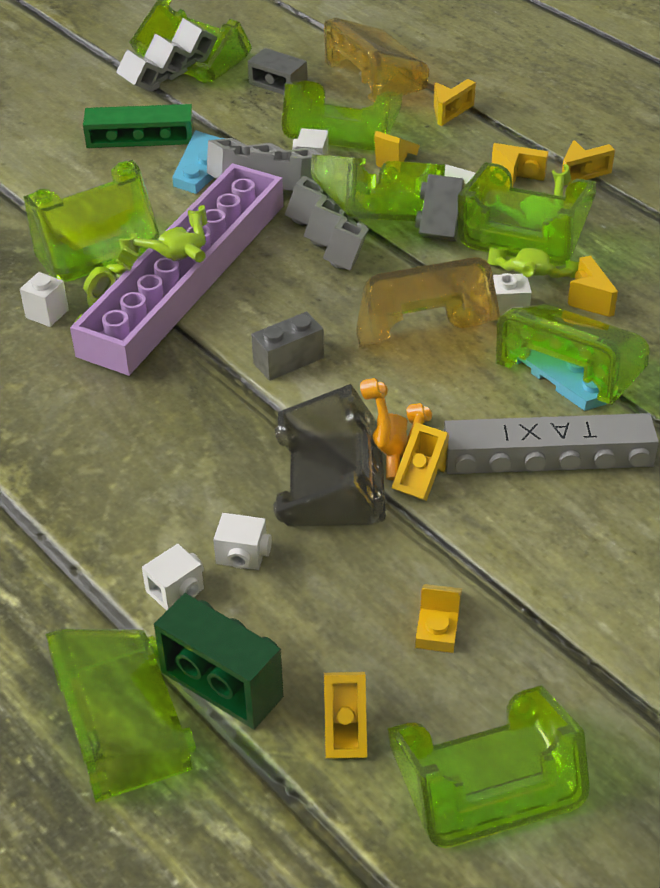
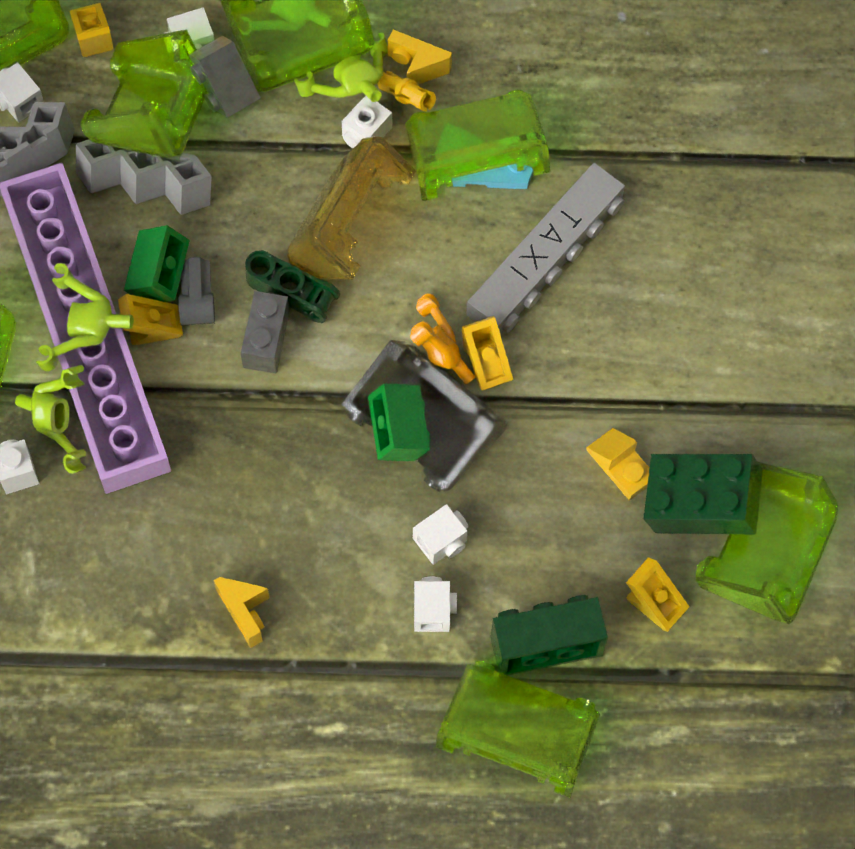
camera: 50 degrees left, 25 degrees up
none -> yellow slope [118,294,183,345]
none -> green brick [123,225,190,302]
none -> dark grey piece [179,257,215,325]
none -> yellow slope [214,577,270,648]
none -> dark green piece [245,250,340,323]
none -> green brick [368,383,431,461]
none -> yellow pin [377,71,436,112]
none -> dark green brick [643,454,763,535]

